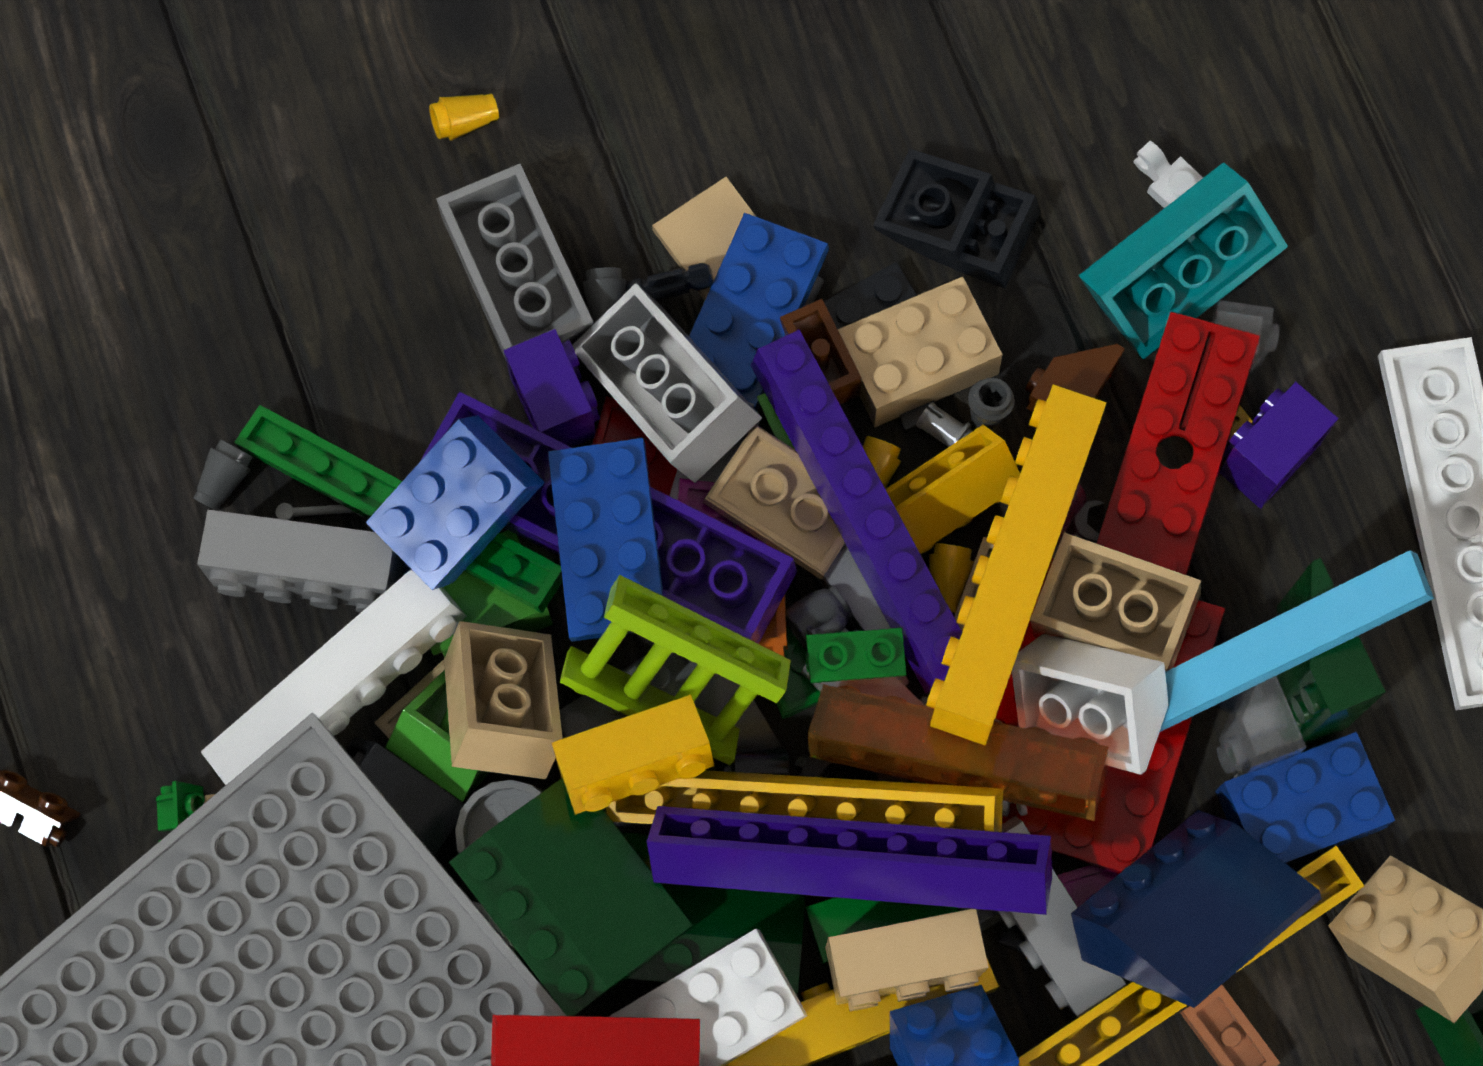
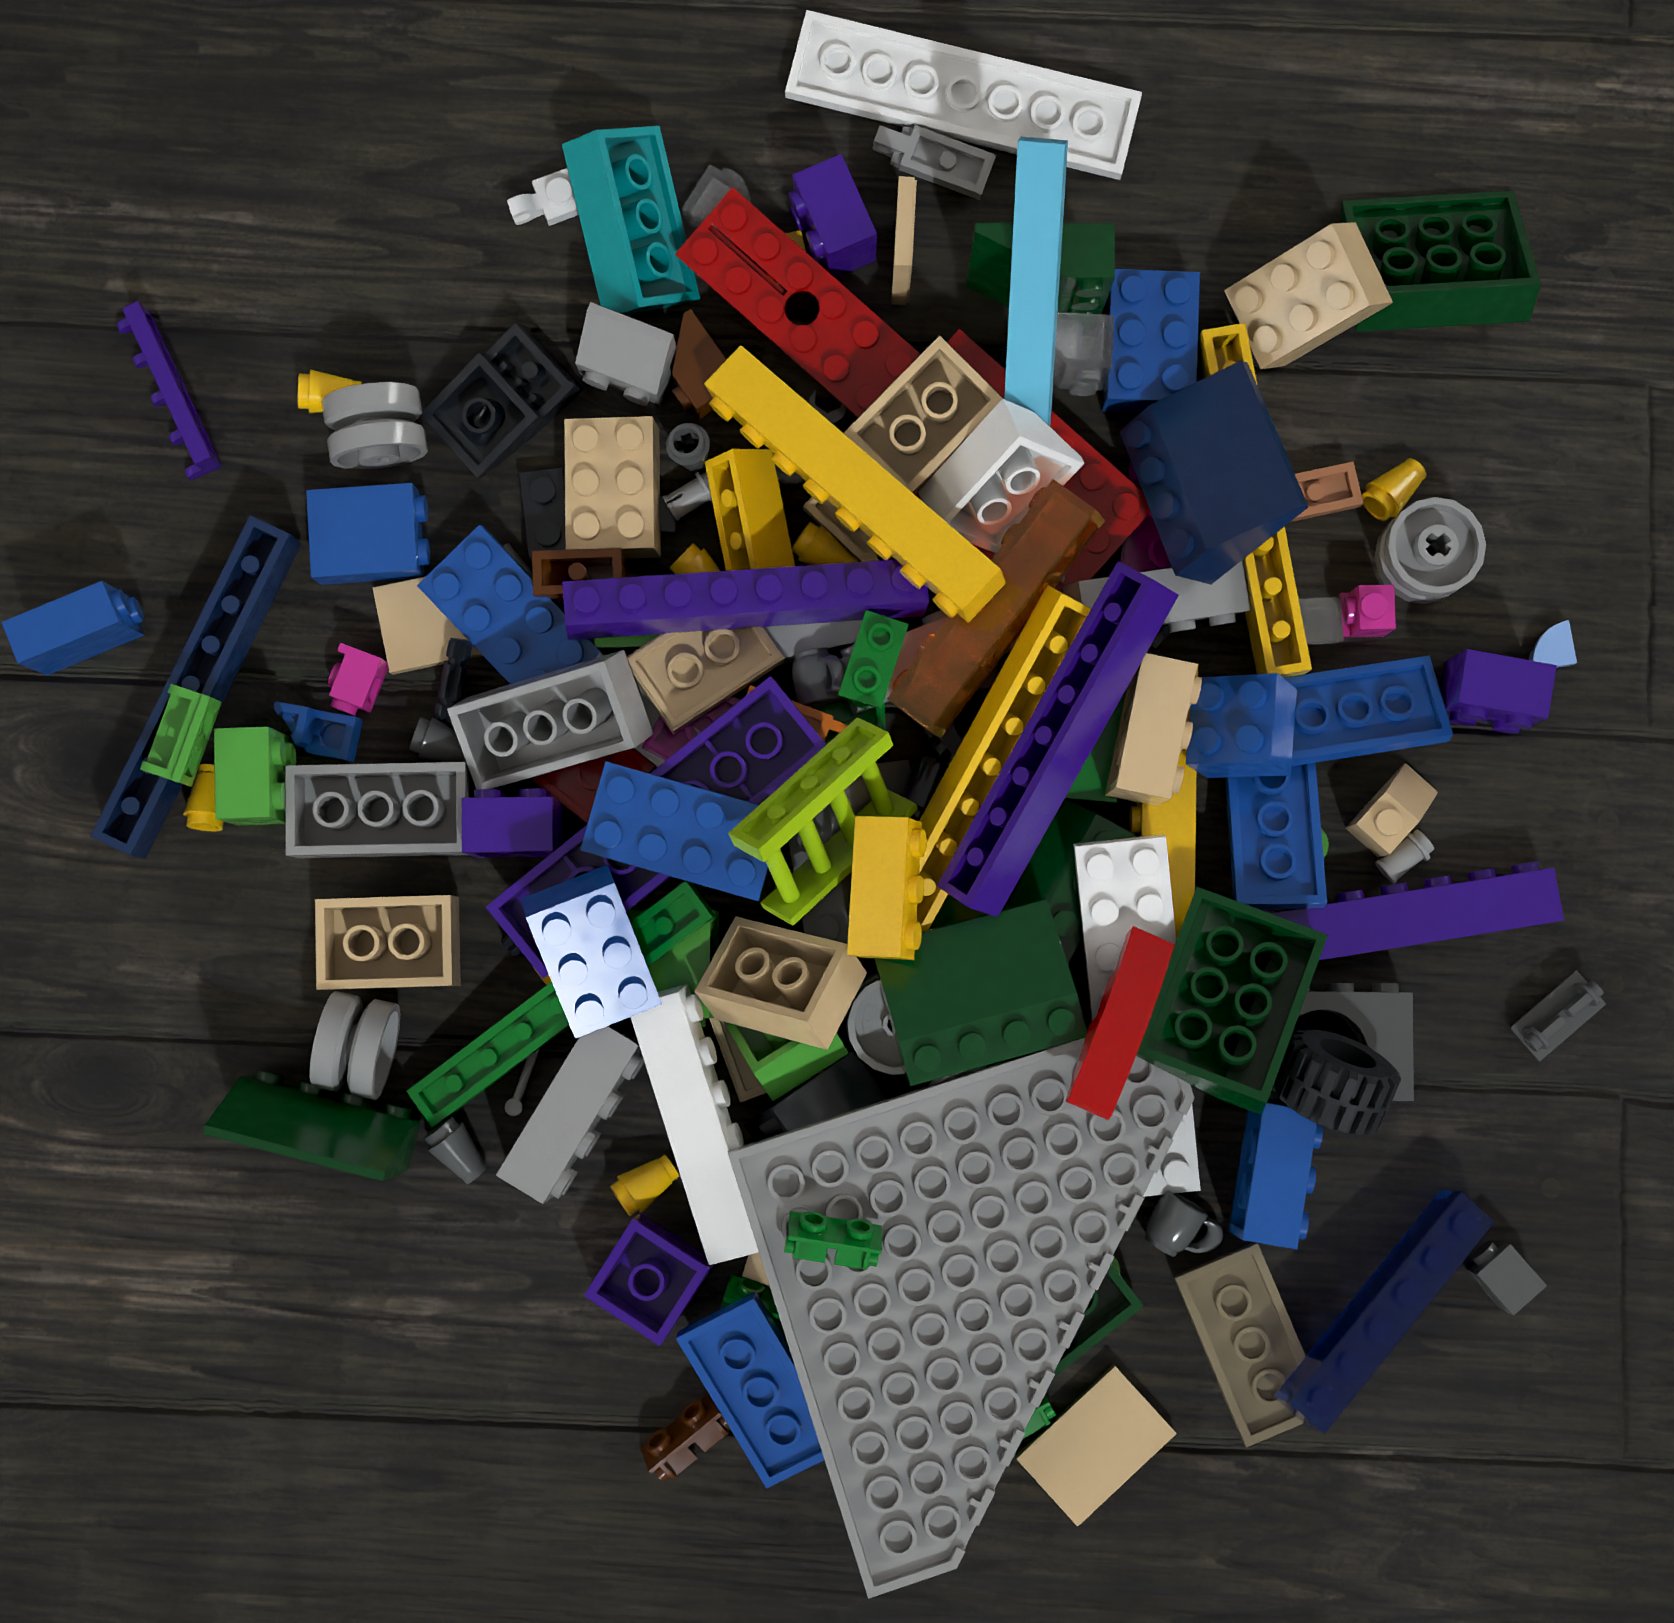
camera: 65 degrees left, 10 degrees up
none -> dark blue brick [90,515,301,859]
none -> bright green hinge [140,684,222,787]
none -> dark green slope [202,1069,422,1181]
none -> bright green brick [214,727,296,826]
none -> blue slope [273,701,363,762]
none -> yellow cone [298,369,362,413]
none -> blue brick [306,483,431,585]
none -> light grey wheel [309,991,401,1100]
none -> tan brick [315,895,461,990]
none -> light grey wheel [321,382,428,470]
none -> dark pink brick [328,643,388,716]
none -> light grey slope [575,302,677,406]
none -> dark purple brick [584,1213,715,1346]
none -> yellow cone [610,1154,680,1216]
none -> blue plate [676,1292,824,1489]
none -> green hinge [784,1211,882,1270]
none -> light grey hinge [873,125,996,200]
none -> tan tile [891,176,917,305]

